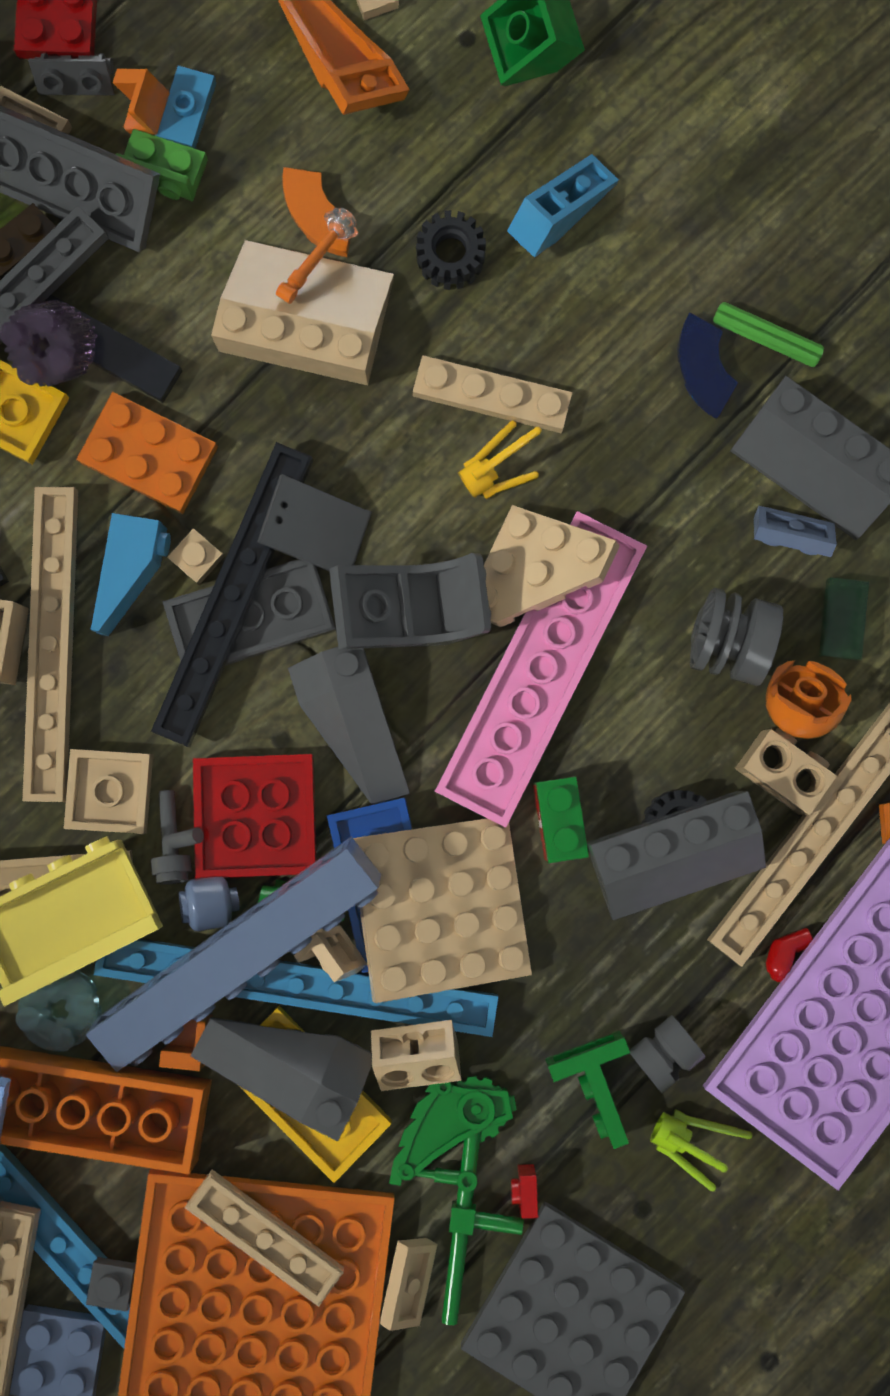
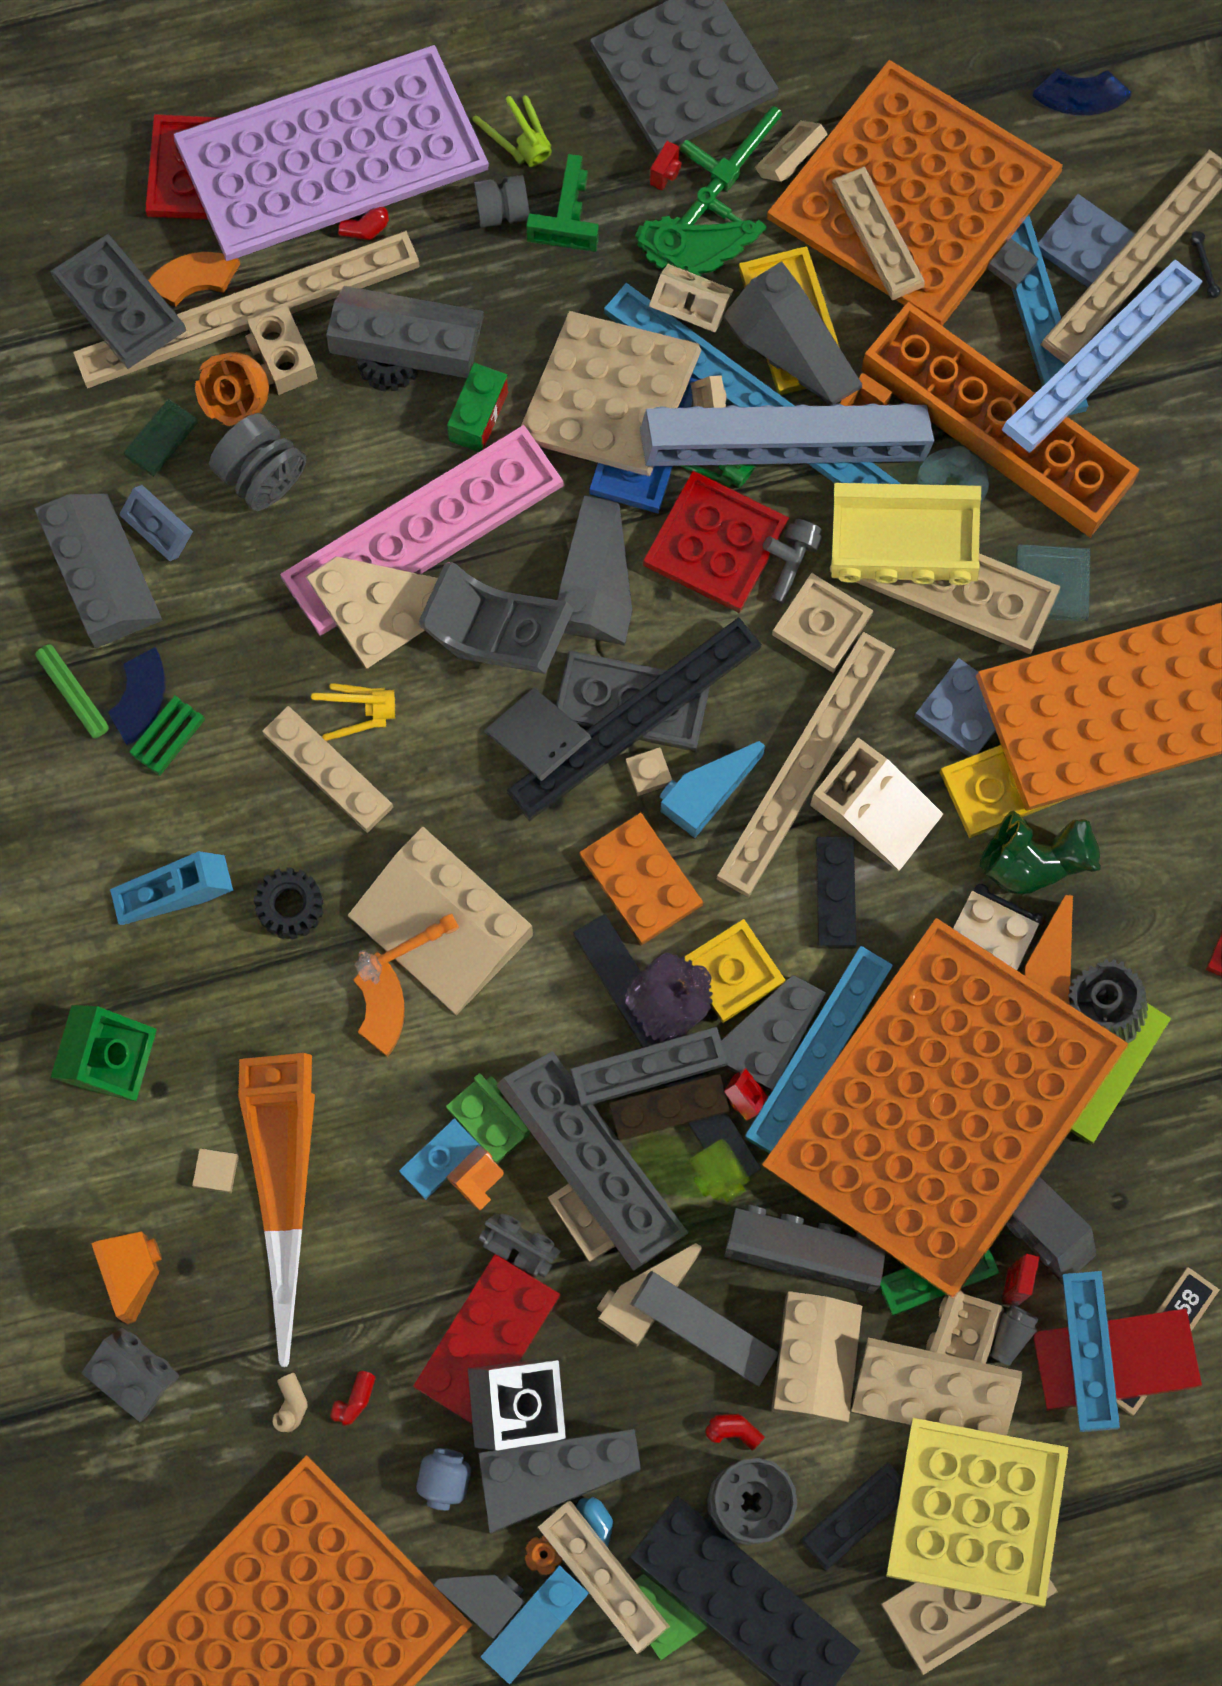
camera: 150 degrees left, 10 degrees down
sand blue head [179,877,239,931] -> none
none -> green tile [129,695,205,776]

